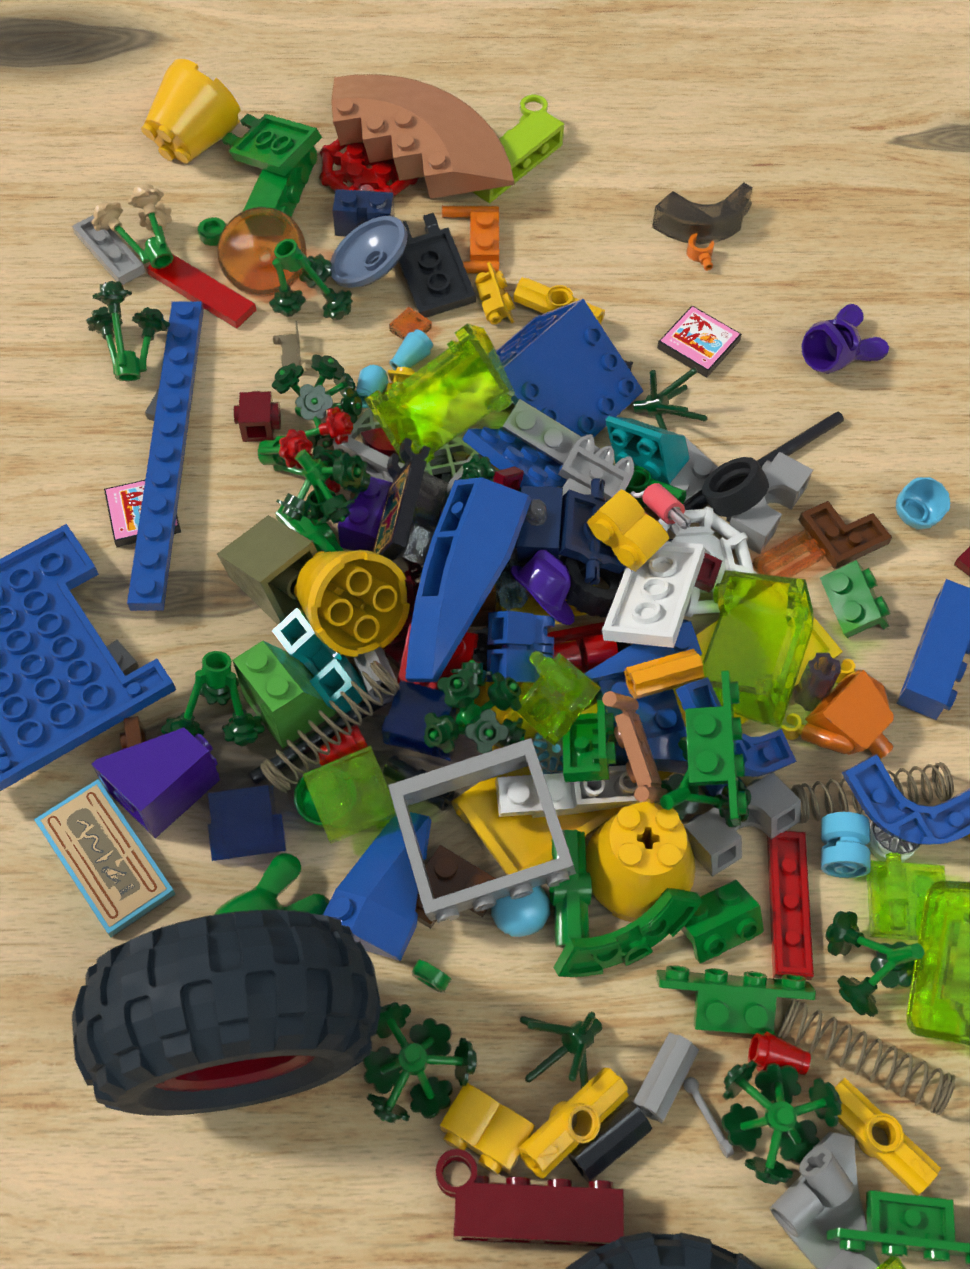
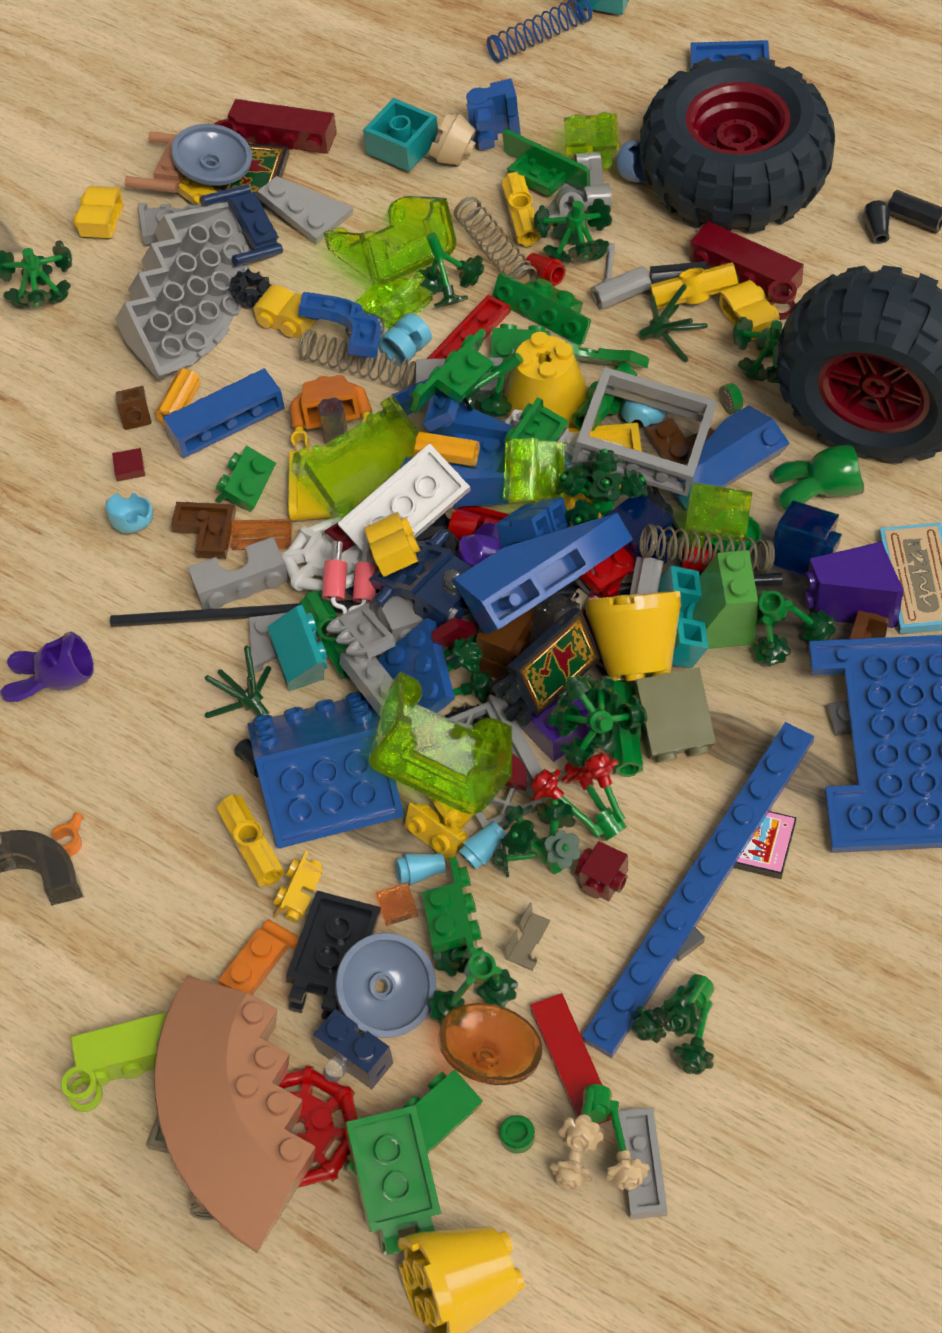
camera: 140 degrees left, 5 degrees down
nougat plate [602,691,669,803] -> none
tile [657,305,742,378] -> none
black tyre [702,457,769,517] -> none
none -> green bracket [422,856,484,954]

